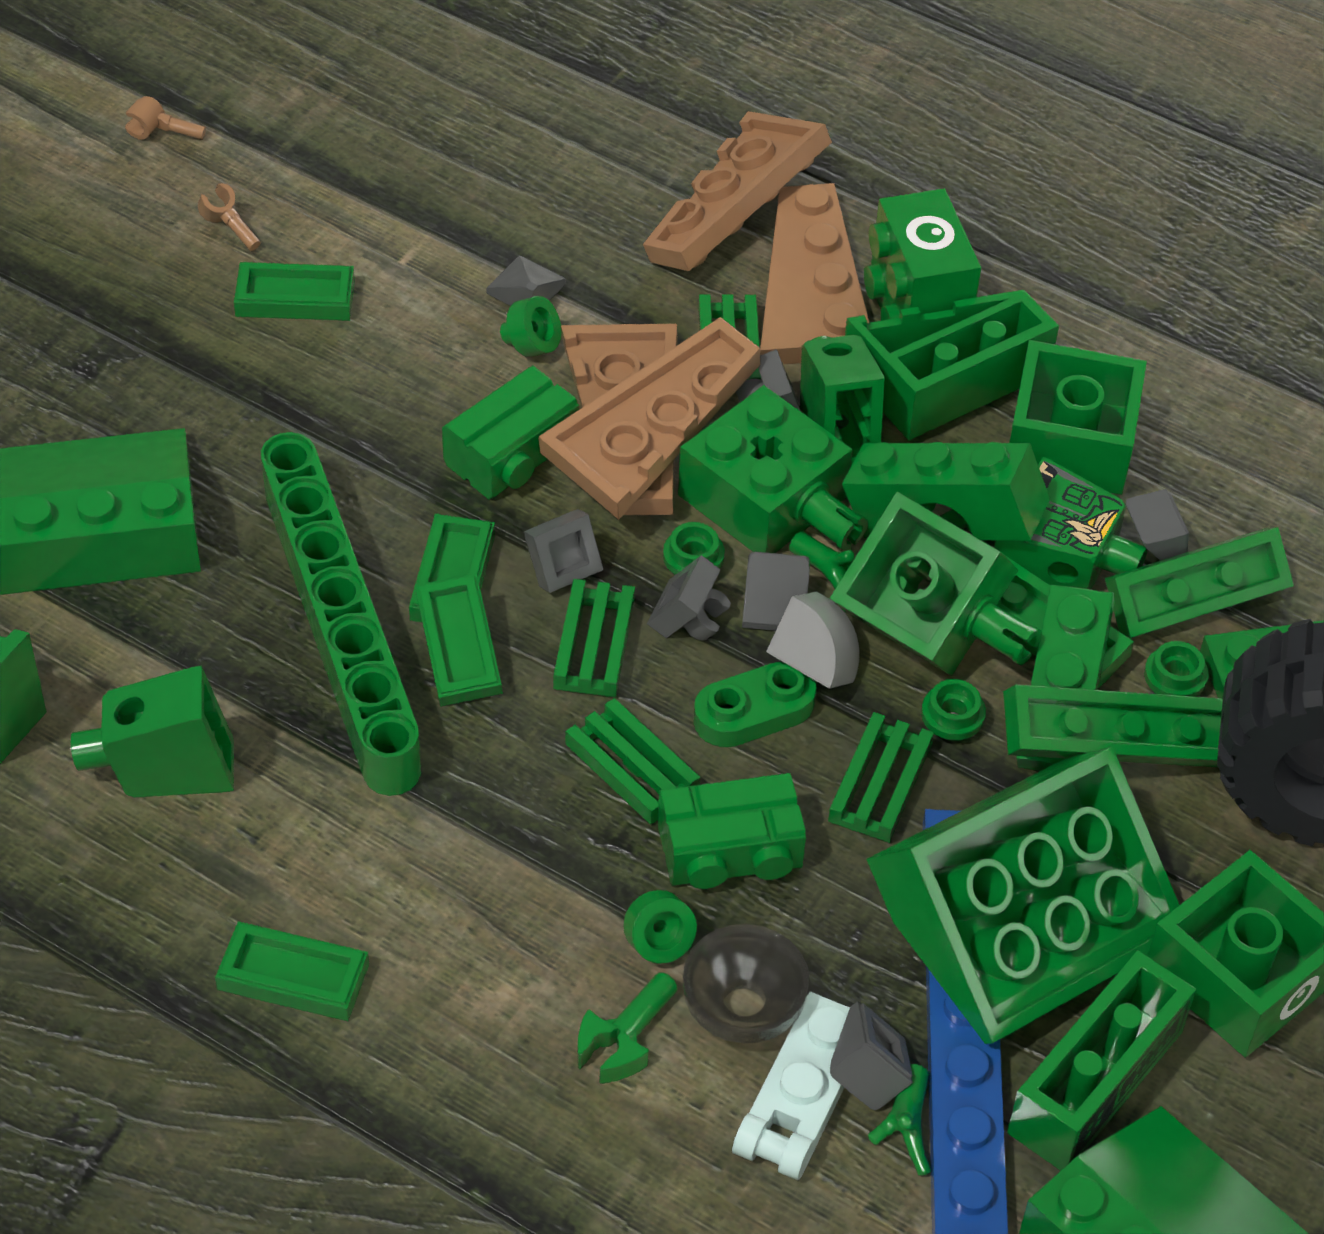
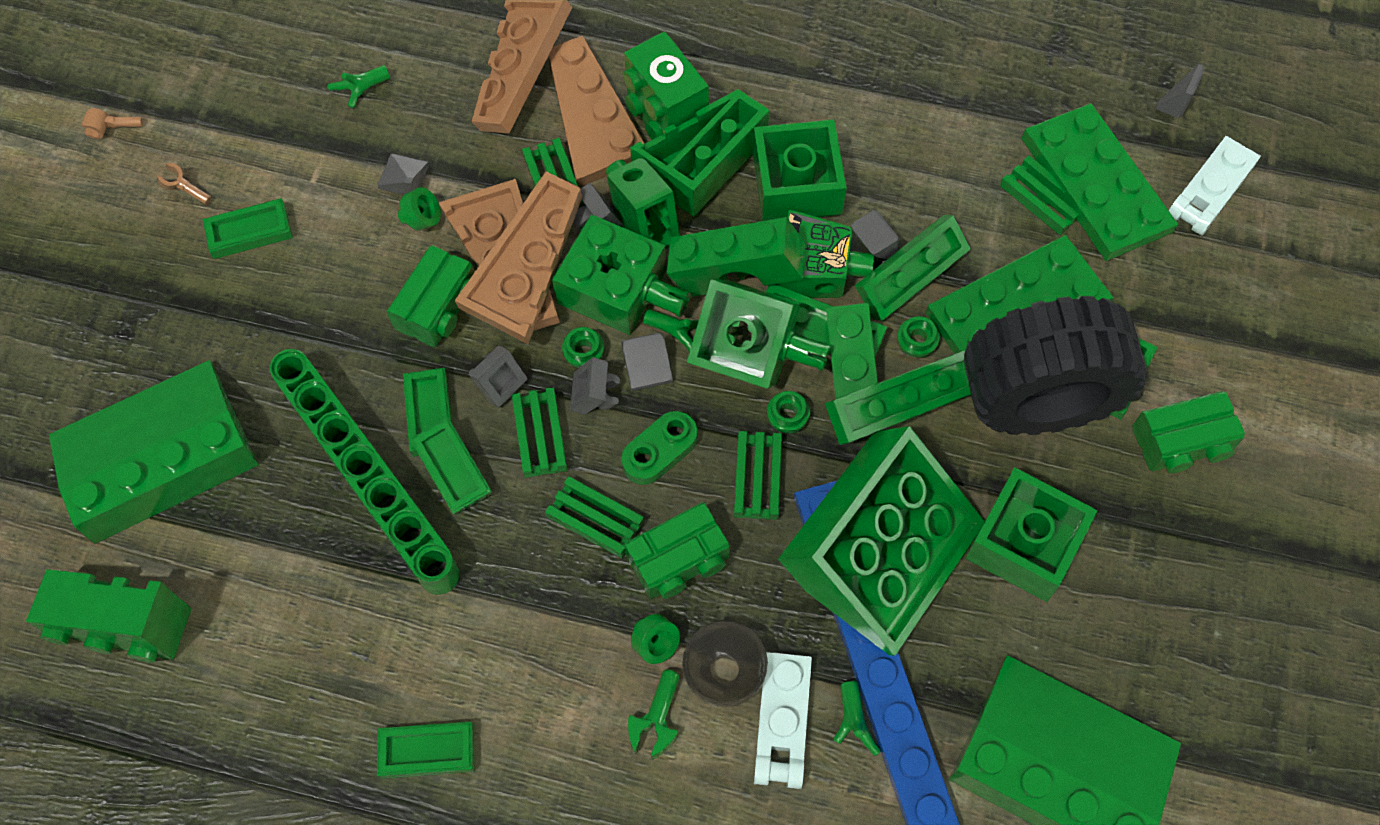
camera: 15 degrees left, 15 degrees up
green torso [70,665,234,798] -> none
light grey brick [766,592,859,689] -> none
dark grey slope [830,1001,913,1110] -> none
green brick [1007,950,1196,1171] -> none
none -> green bar [327,65,390,108]

